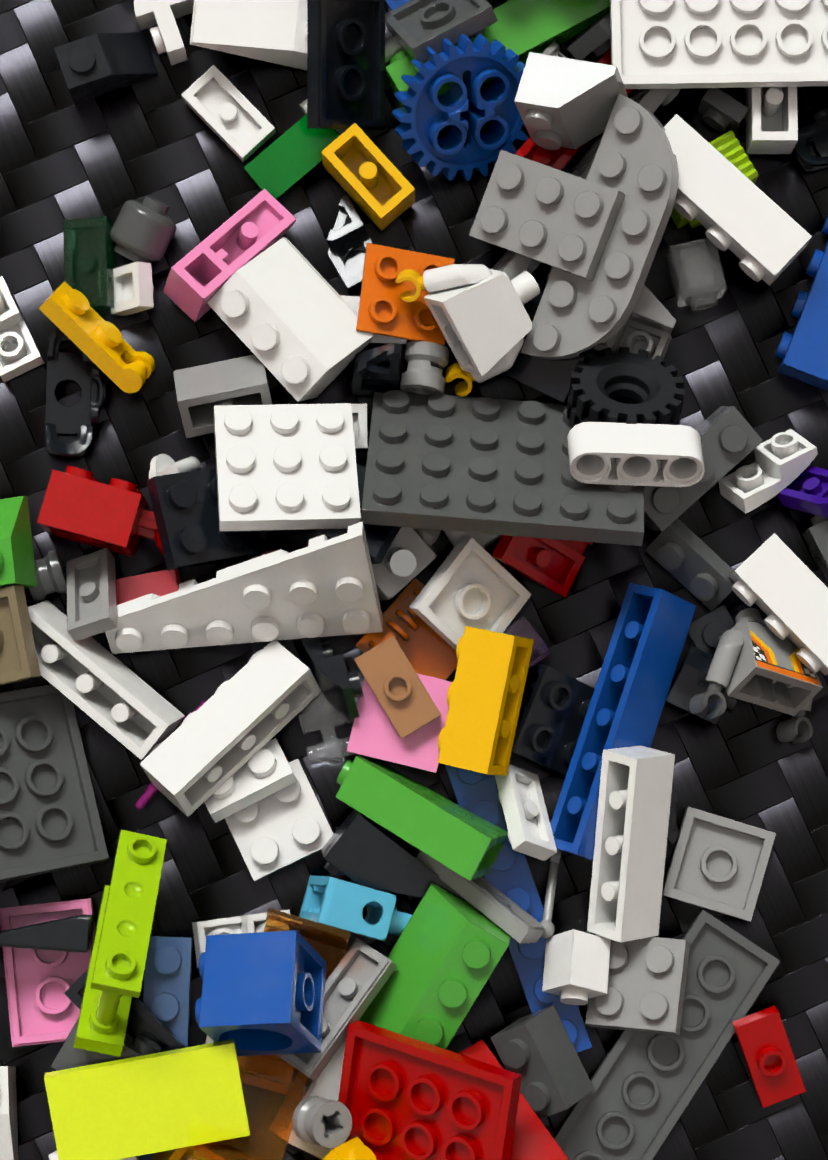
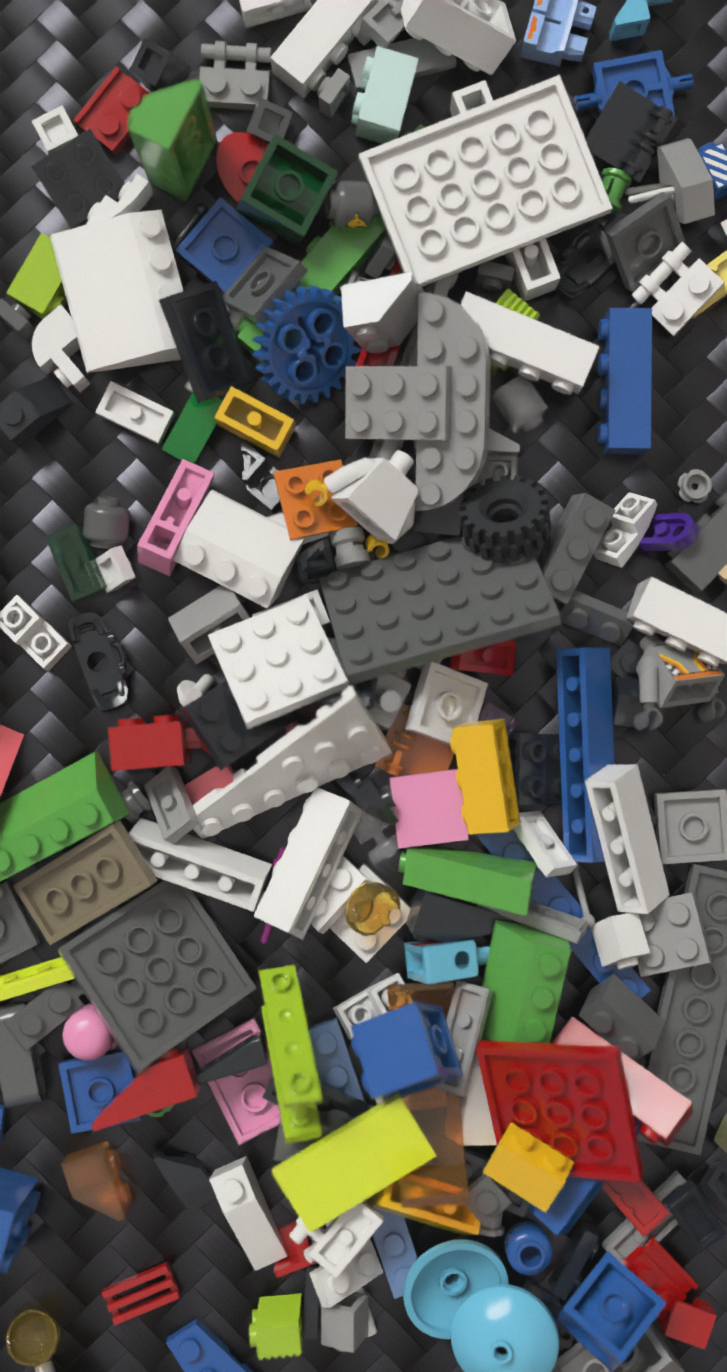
camera: 20 degrees left, 5 degrees up
yellow plate [39,281,156,393] -> none
light grey wheel [292,1096,352,1149] -> none
medium nougat plate [354,635,441,739] -> none
white beam [567,422,705,487] -> none
none -> clear yellow hair [345,882,401,936]

